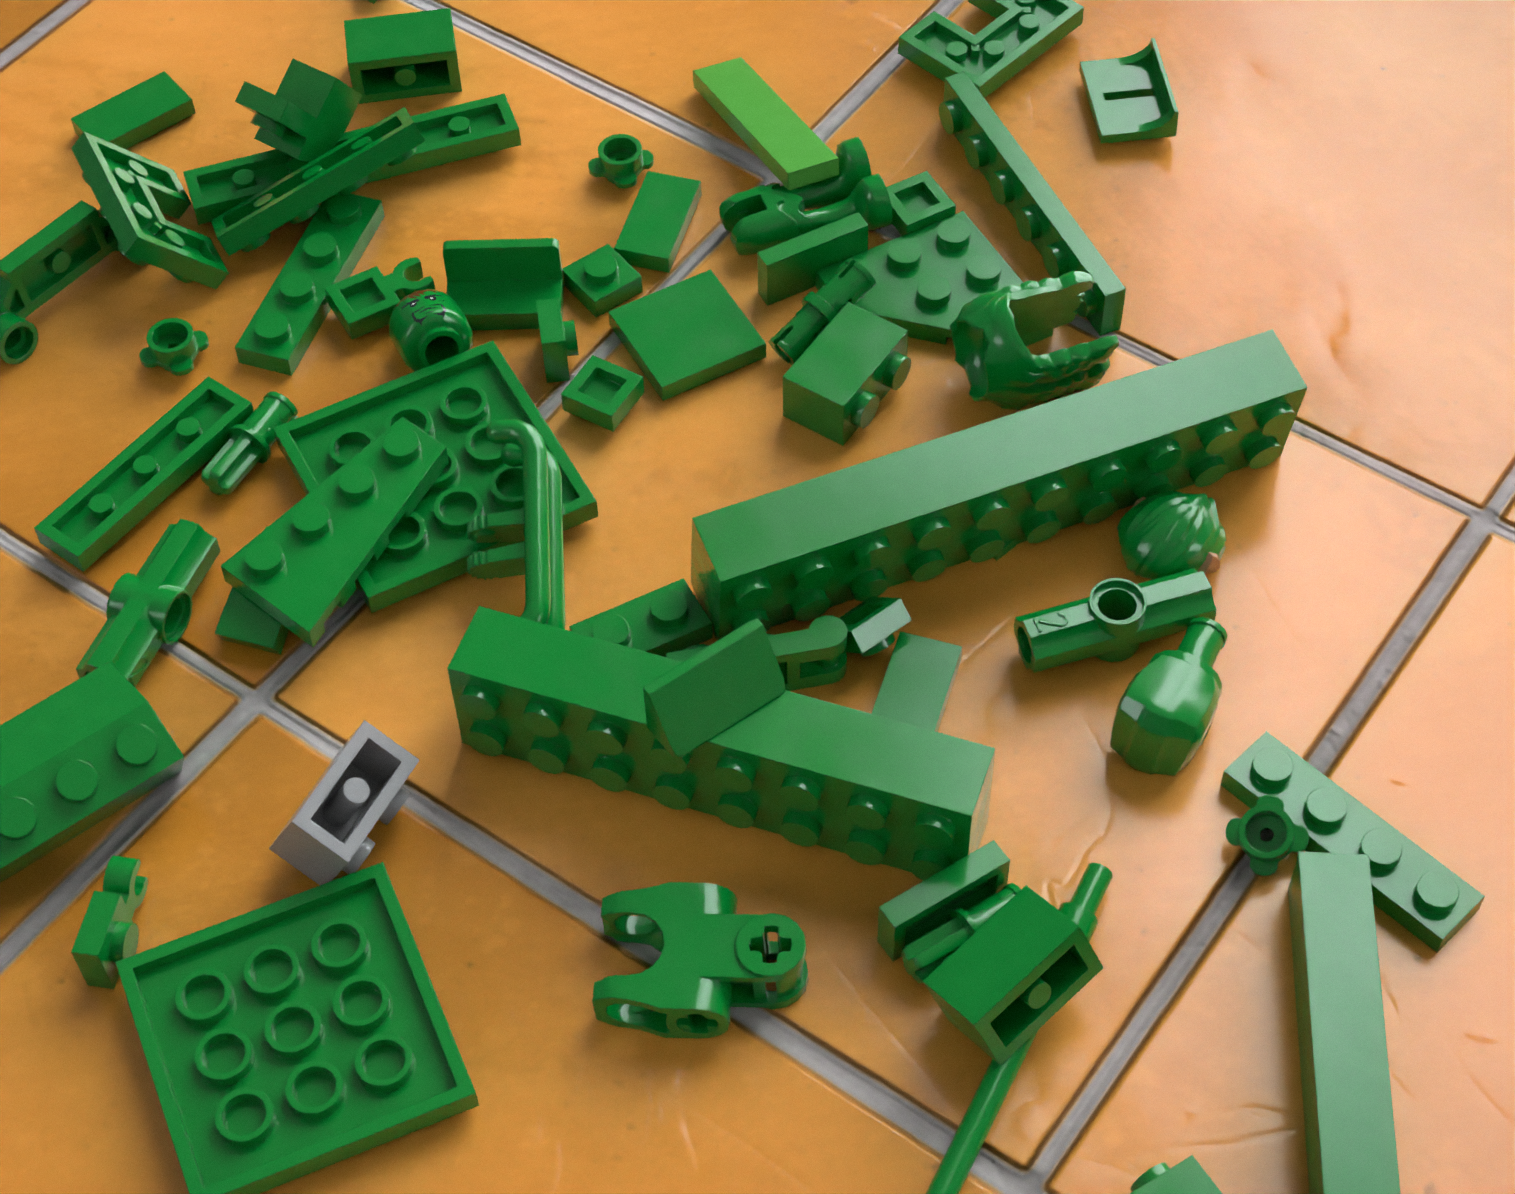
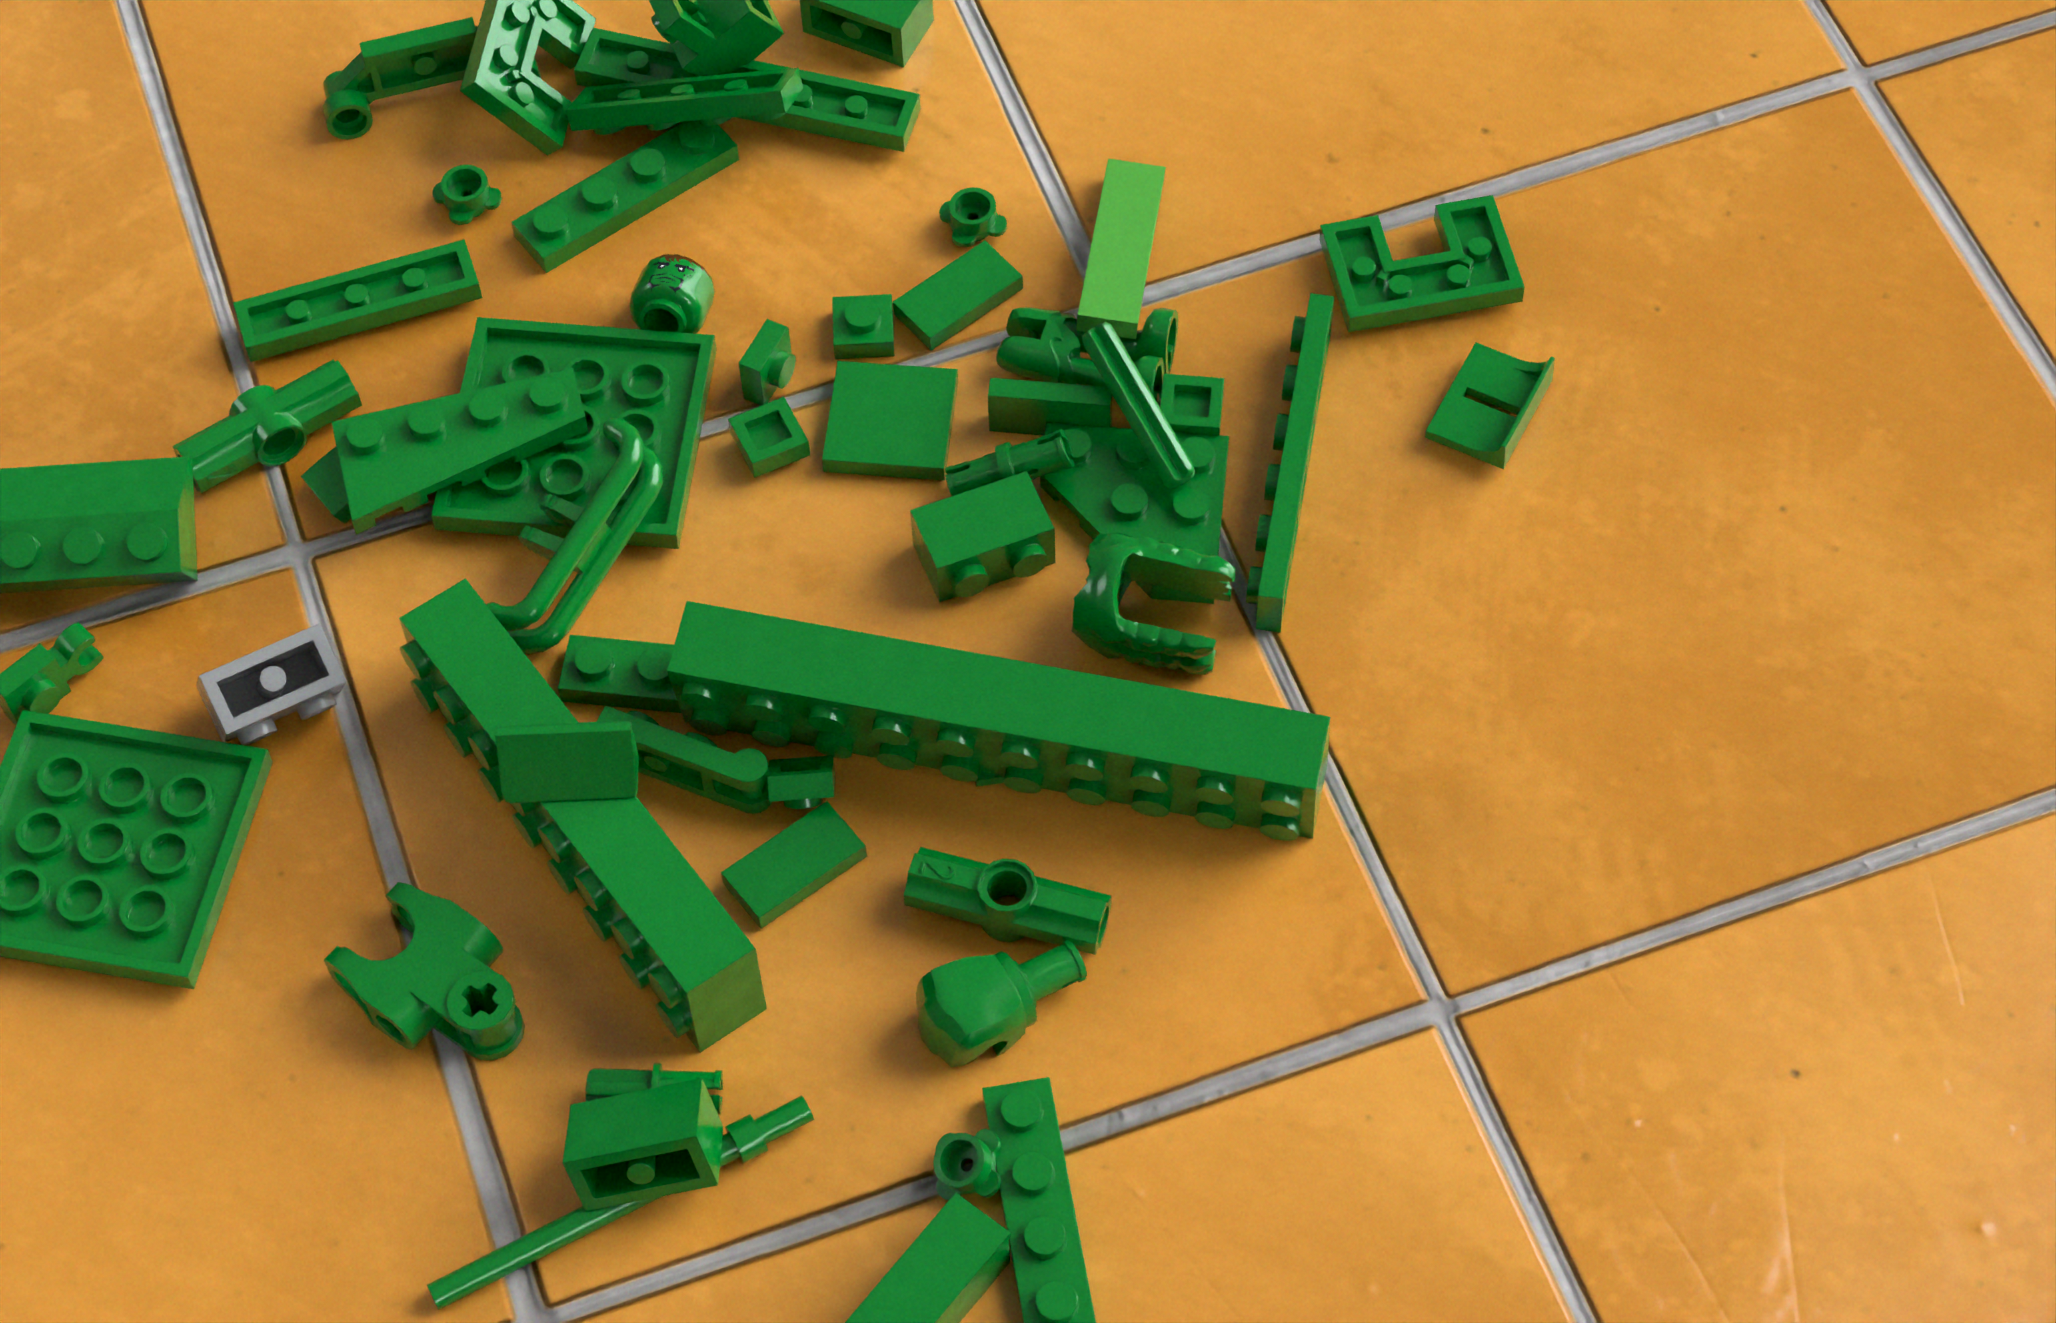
camera: 35 degrees right, 5 degrees up
green axle [201,391,298,496] -> none
green plate [325,257,435,340] -> none
green panel [442,238,564,331] -> none
green tile [877,840,1010,961] -> none
green hair [1117,491,1226,579] -> none
none -> green axle [1082,322,1195,489]

